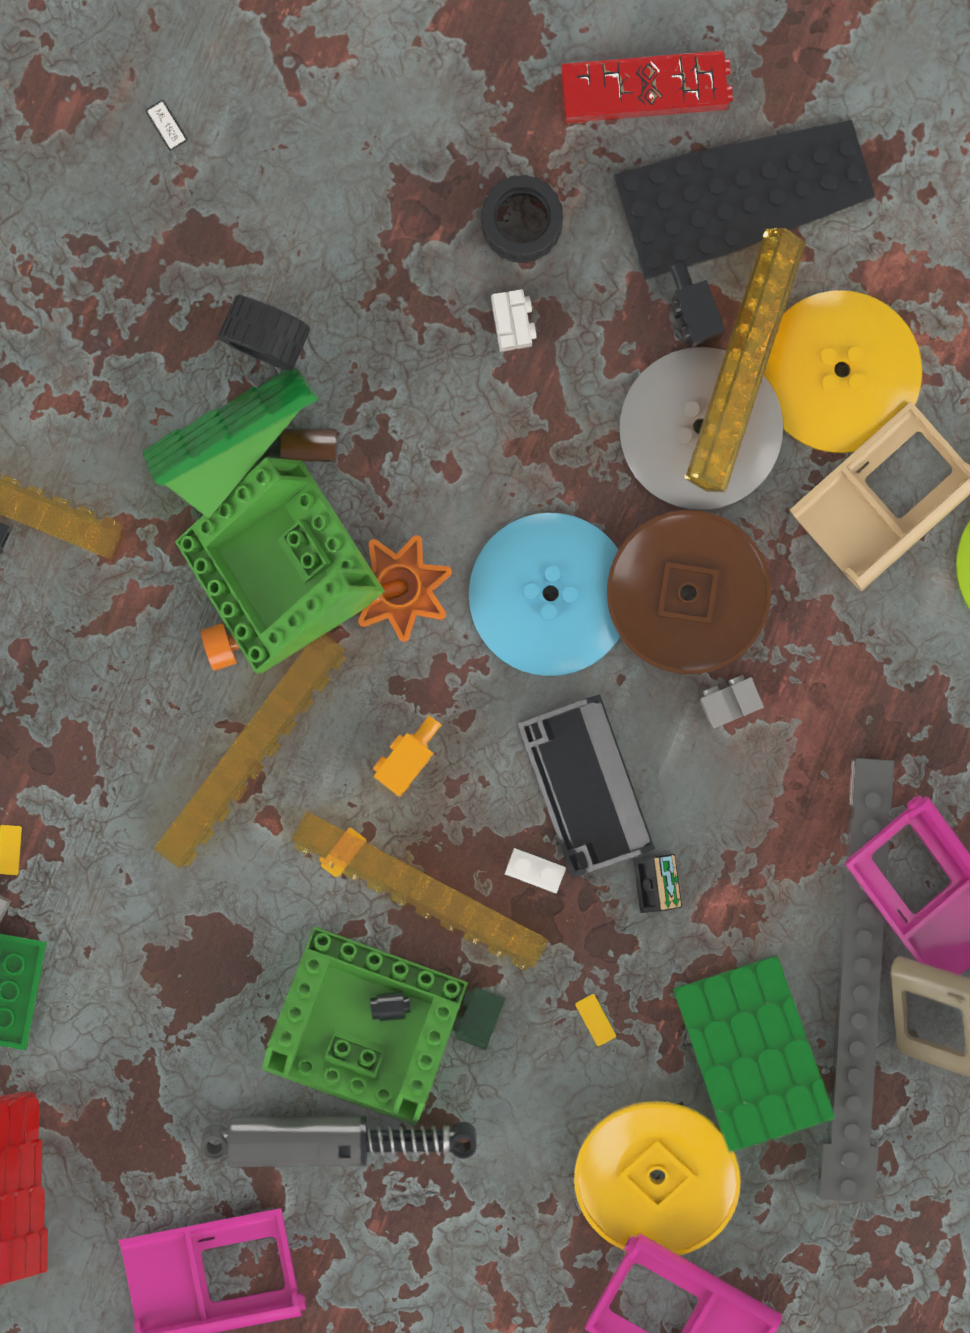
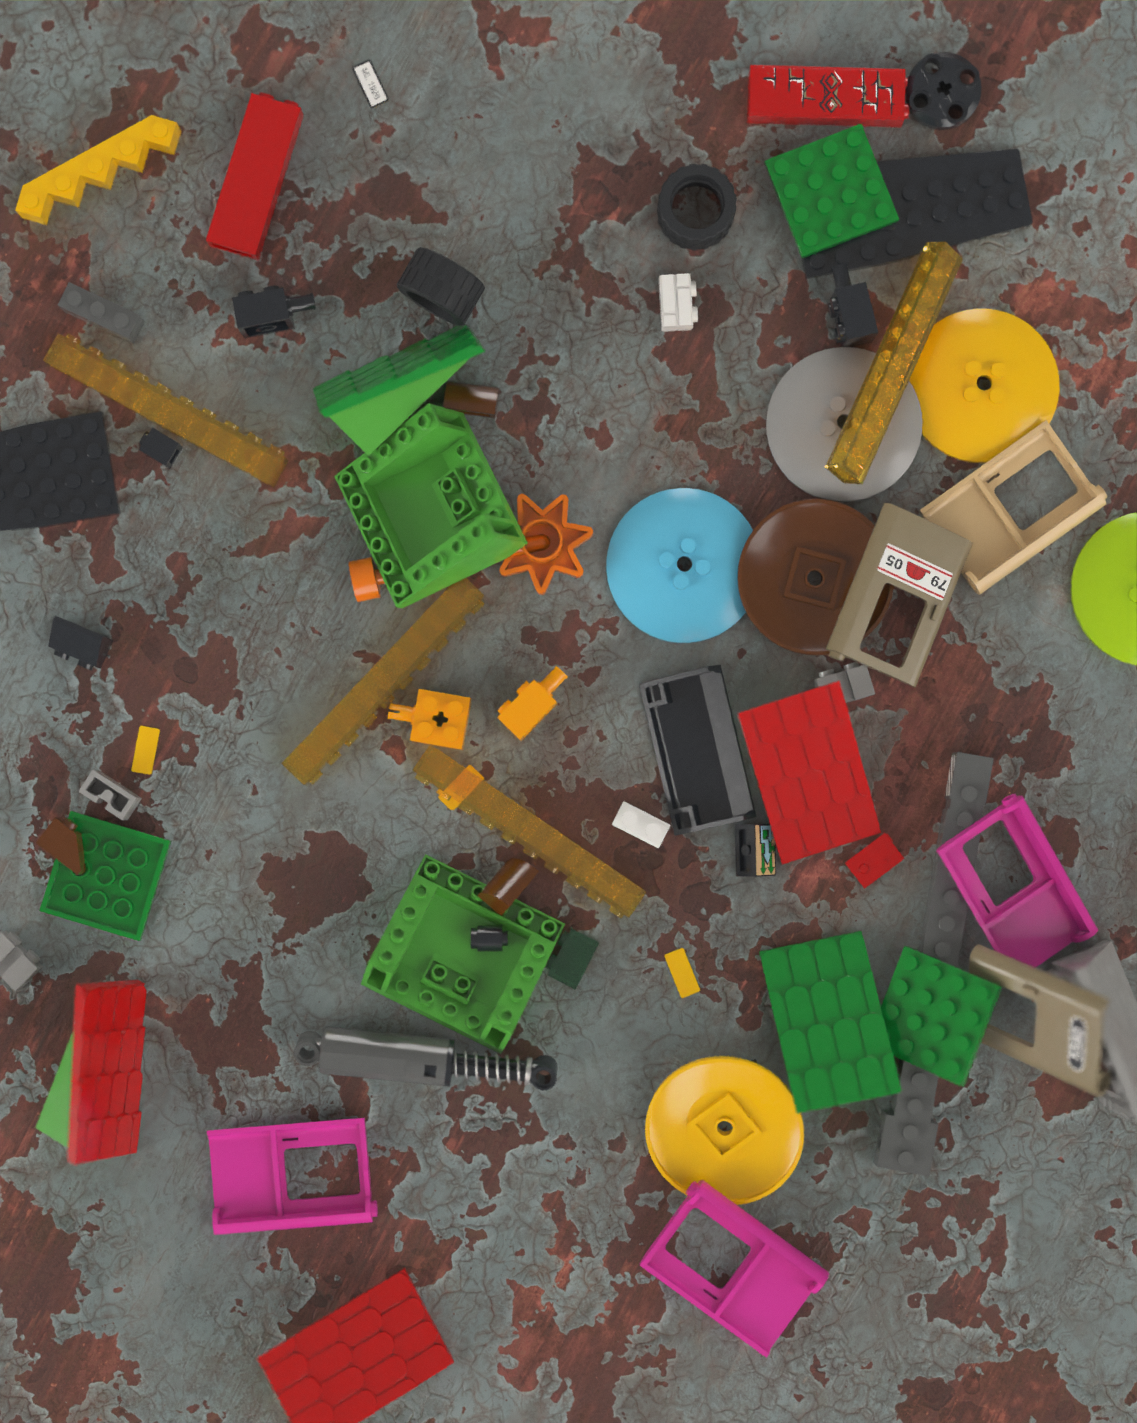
camera: 10 degrees right, 0 degrees up
none -> red brick [206,92,304,261]
none -> black brick [232,286,316,338]
none -> light orange brick [388,689,472,750]
none -> reddish brown brick [477,858,539,916]
none -> red piece [737,681,881,865]
none -> green plate [764,124,899,258]
none -> dark tan piece [826,503,973,688]
none -> red piece [844,832,905,889]
none -> green plate [881,946,1002,1086]
none -> black piece [905,52,982,130]

